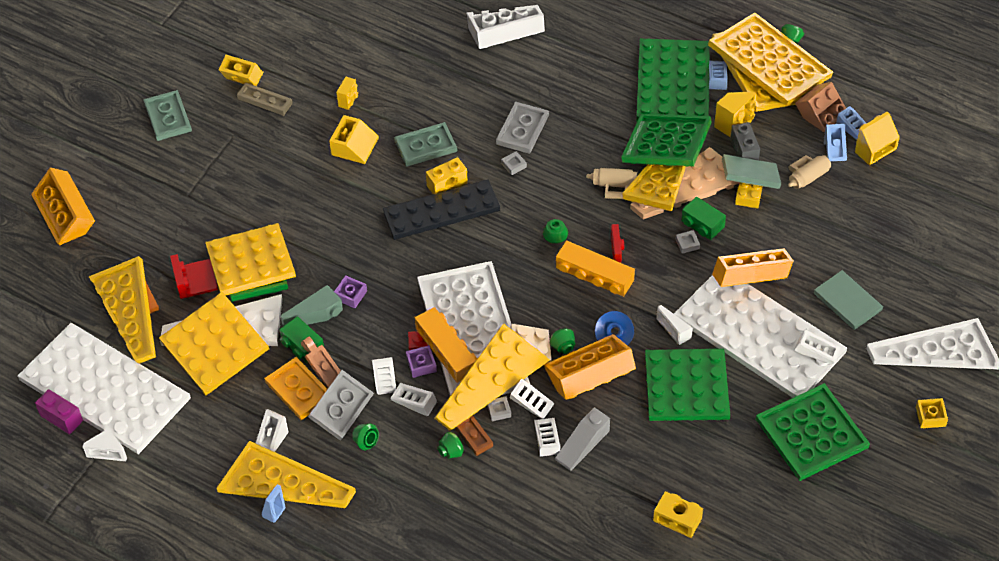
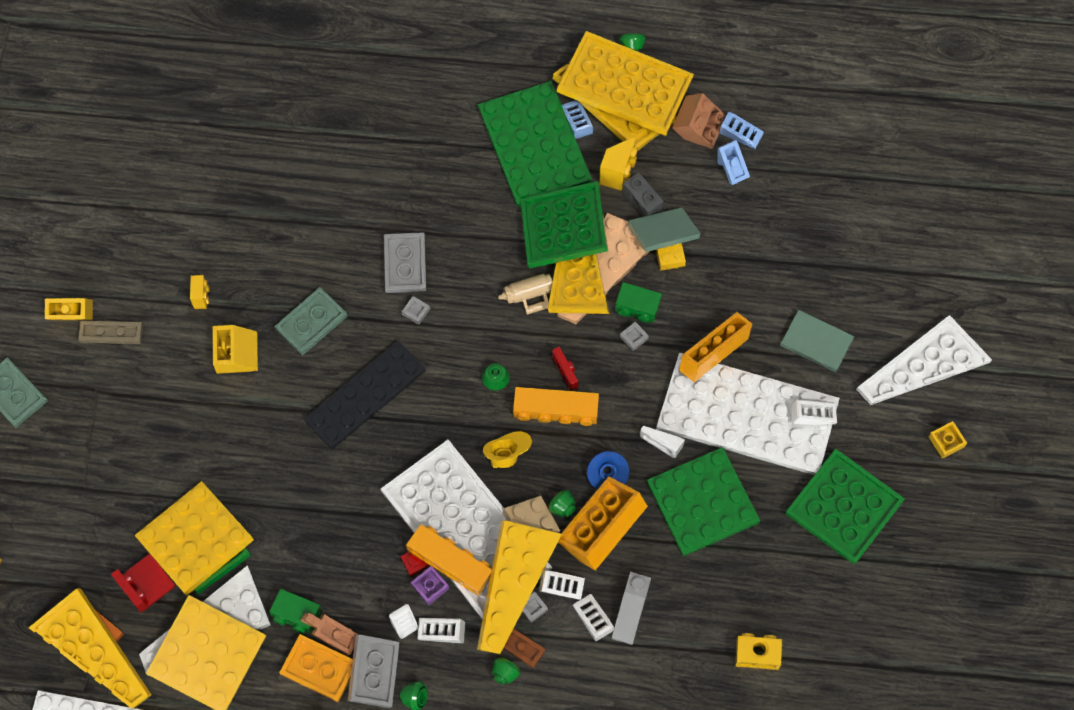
camera: 25 degrees left, 15 degrees up
sand green slope [281,285,343,327] -> none
medium lavender piece [334,276,367,308] -> none
yellow brick [426,157,468,194] -> none
white wedge [467,5,545,49] -> none
tan piece [788,155,831,189] -> none
yellow slope [855,112,899,165] -> none
none -> yellow piece [483,431,532,468]

